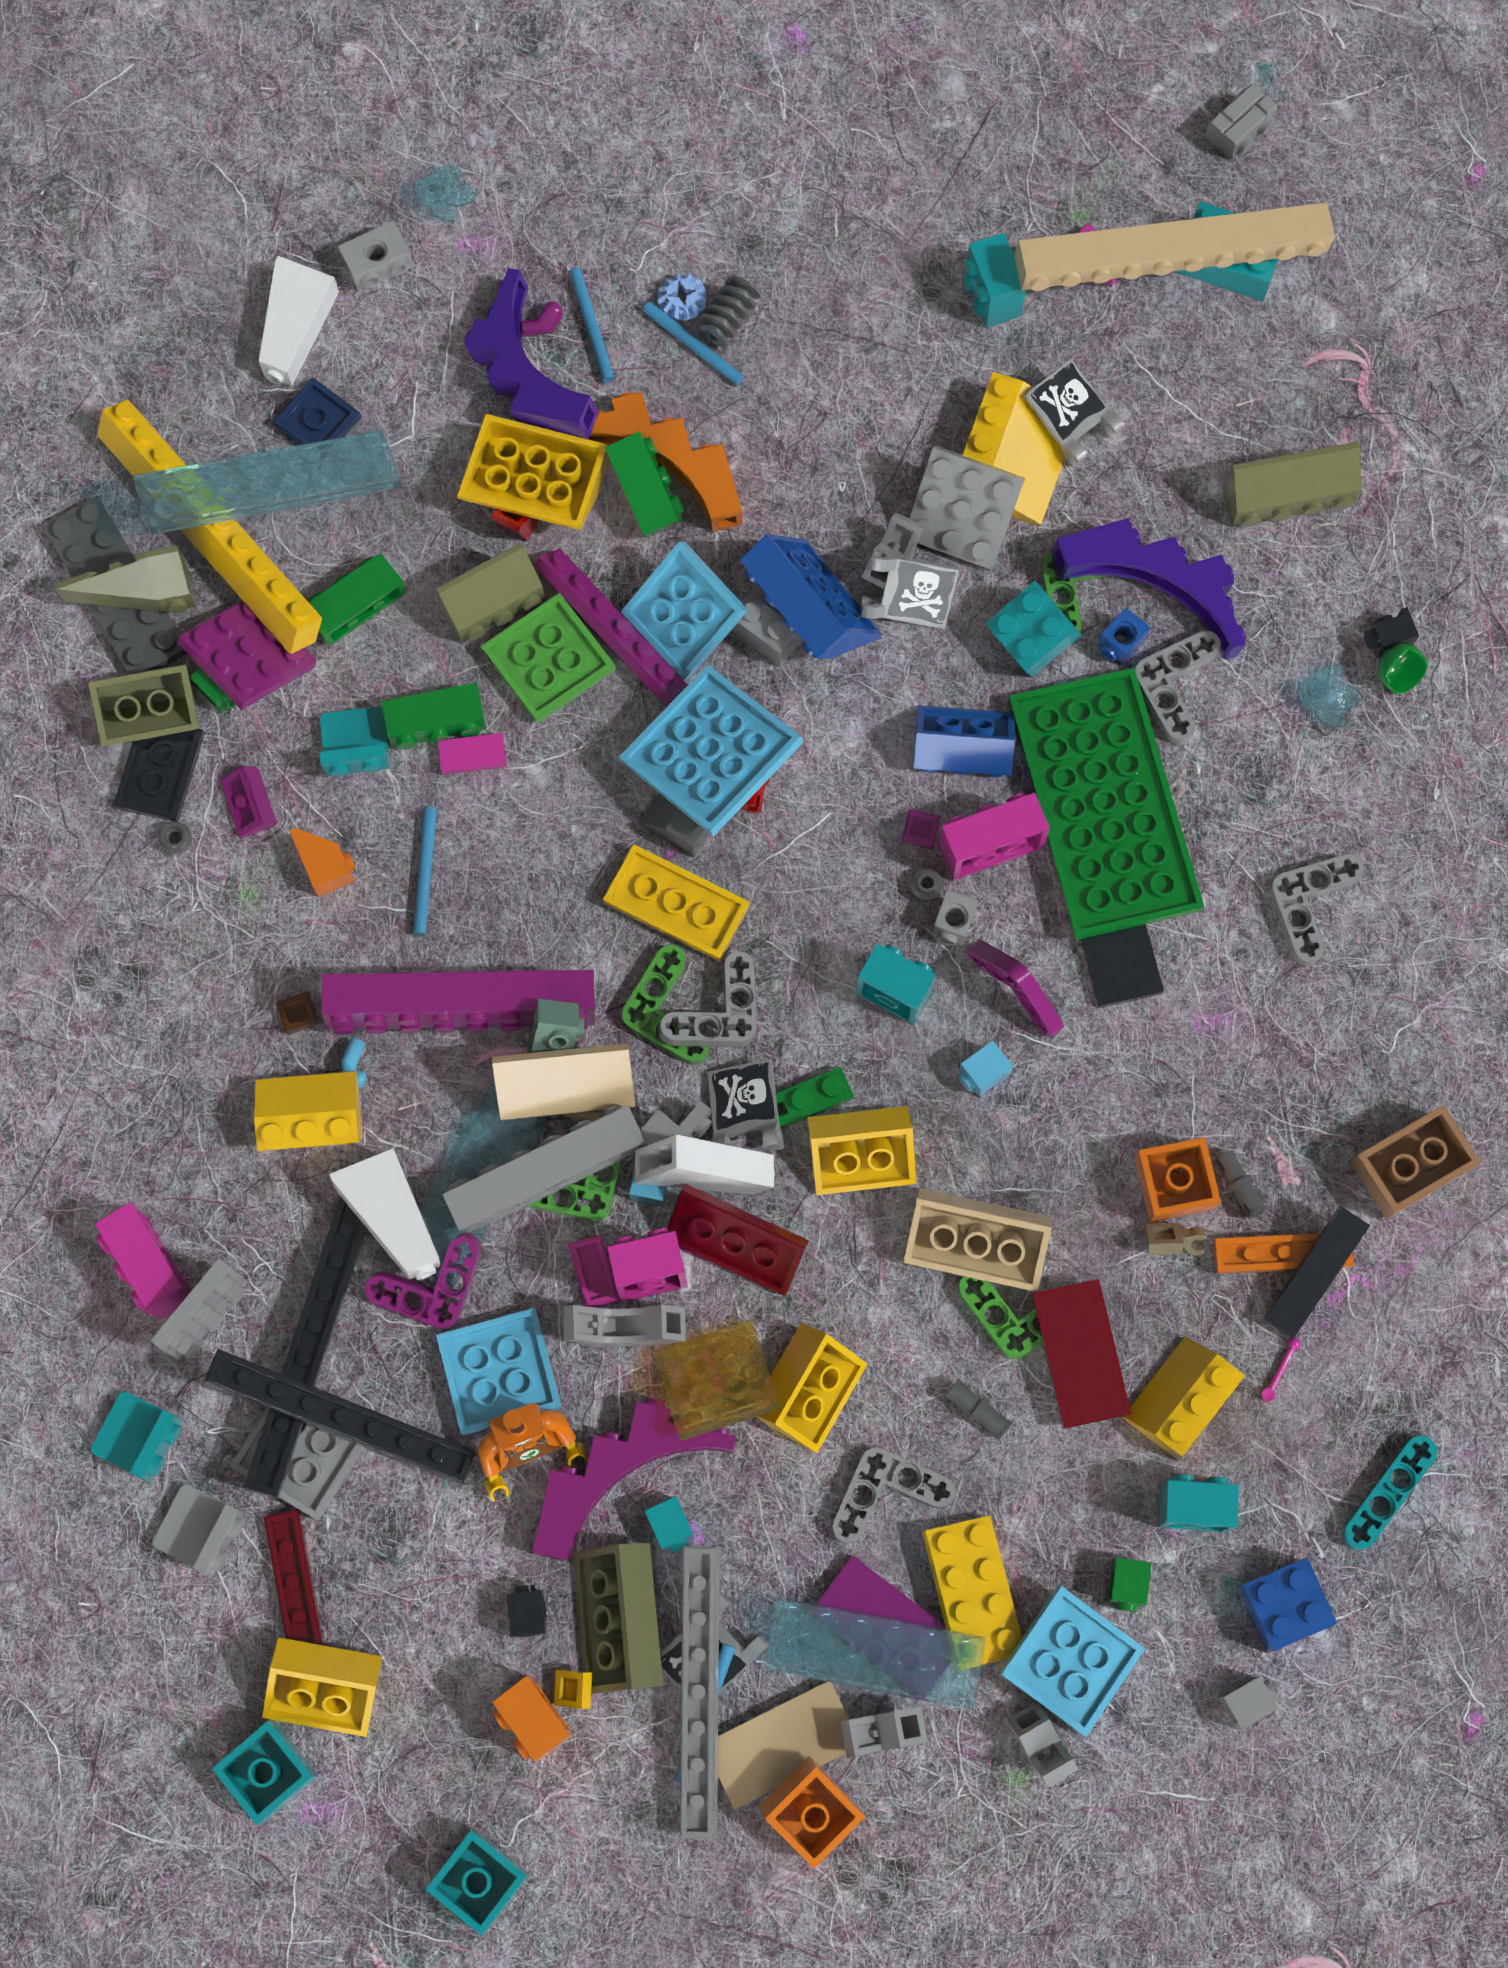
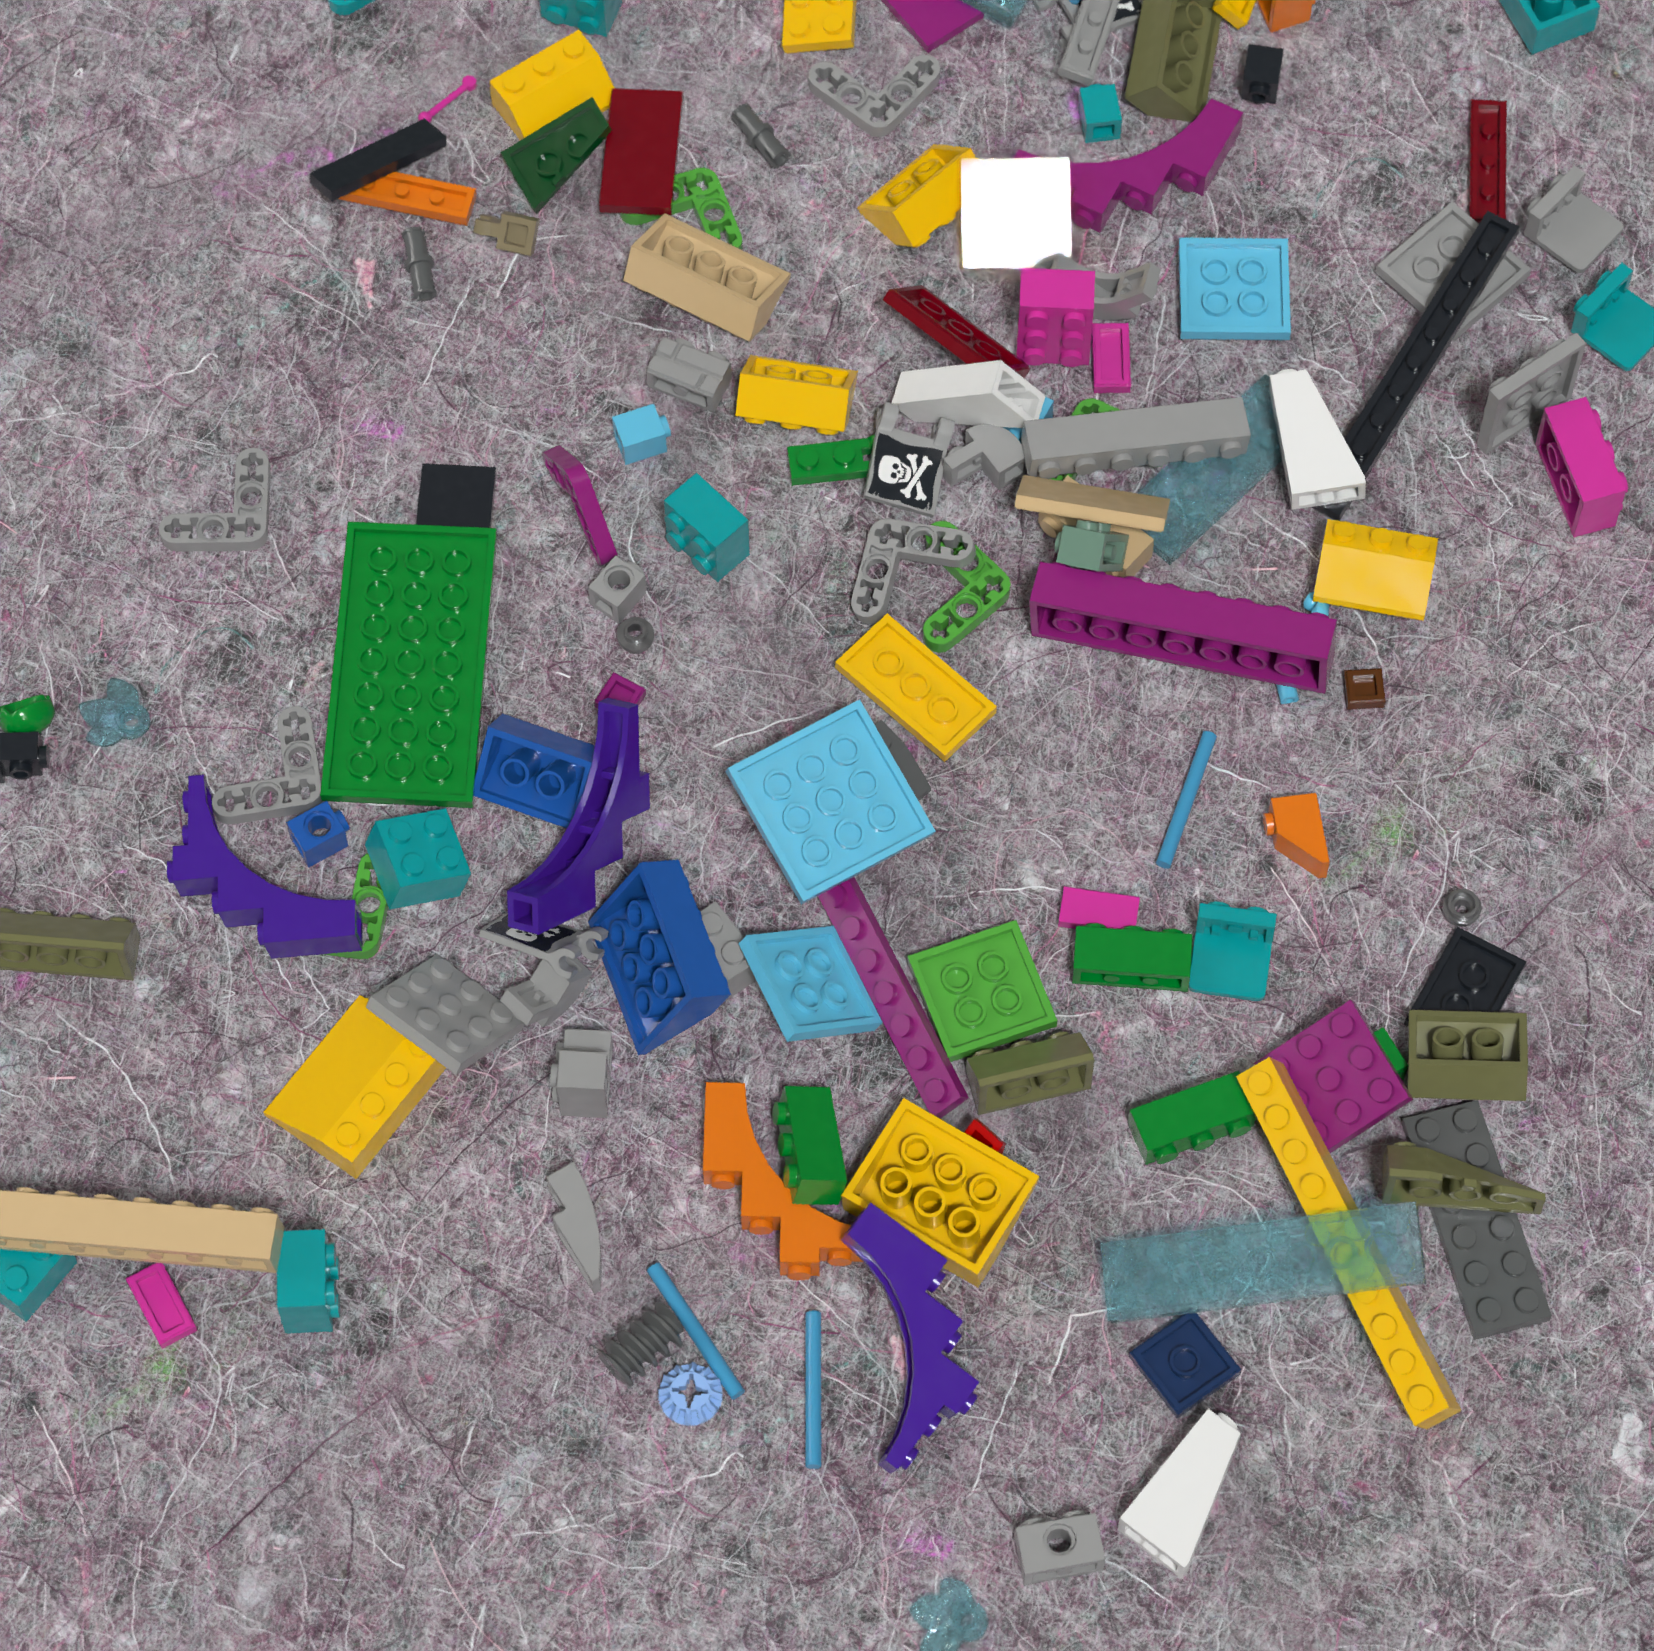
camera: 165 degrees left, 10 degrees down
black tile [203,1349,476,1485] -> none
magenta slope [220,765,277,838] -> none
yellow slope [262,1637,383,1737] -> none
magenta beam [365,1232,482,1329] -> none
orange torso [478,1403,588,1502] -> none
magenta arm [522,301,563,337] -> none
dark pink brick [938,793,1050,881] -> none
flag [1023,358,1125,467] -> none
orange brick [1134,1137,1221,1223] -> none
medium nougat brick [1350,1105,1481,1220] -> none
none -> dark green wing [500,97,612,214]
none -> dark purple arch [507,698,650,935]
none -> light grey slope [546,1162,602,1294]
none -> light grey brick [550,1029,613,1118]
none -> light grey brick [646,337,732,412]

